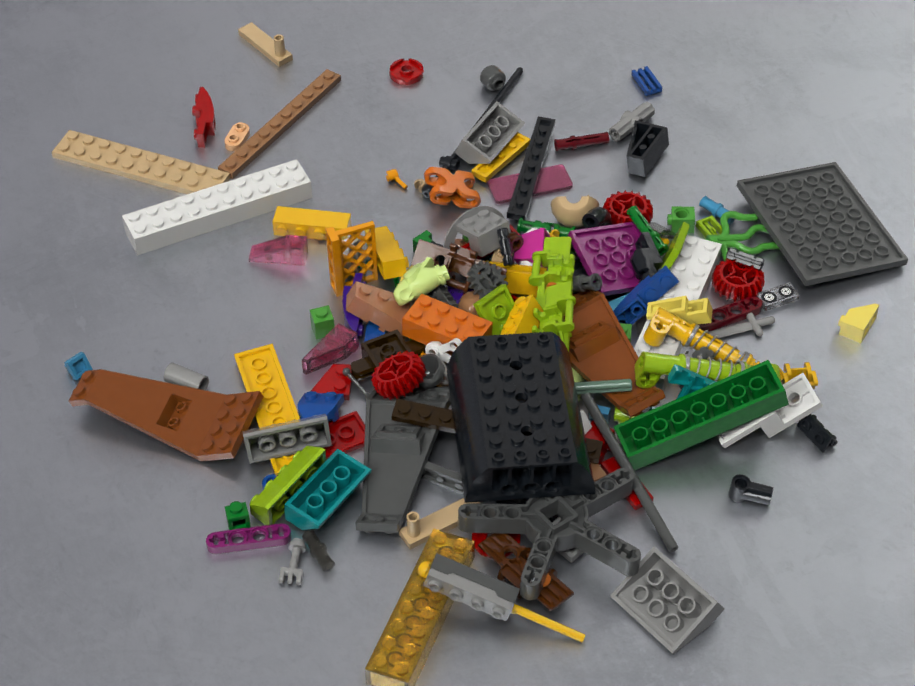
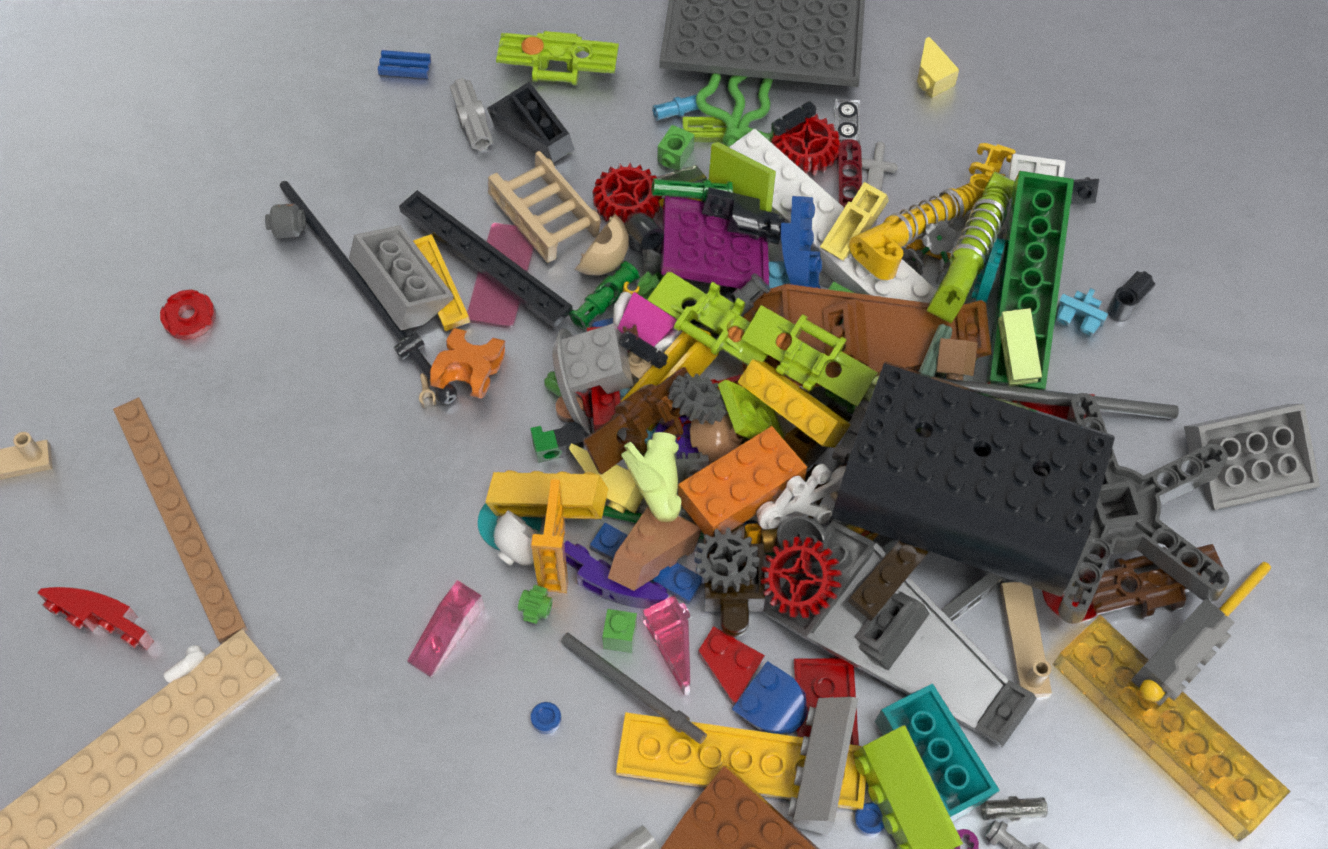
camera: 65 degrees left, 15 degrees up
white brick [122,159,313,256] -> none
light nougat plate [224,122,250,151] -> none
yellow brick [272,206,352,240] -> none
dark grey hinge [342,368,371,400] -> none
light orange hand [386,169,408,189] -> none
dark red pin [554,132,609,151] -> none
none -> white arm [163,645,206,683]
none -> tan fence [488,151,601,263]
none -> lime piece [496,31,619,86]
none -> bright green gear [518,585,553,624]
none -> blue tile [531,702,562,734]
none -> dark grey bar [561,633,707,744]
none -> dark grey gear [694,528,760,593]
none -> medium nougat brick [937,338,977,381]
none -> yellowish green piece [998,308,1042,386]
none -> medium azure hips [1056,288,1108,336]

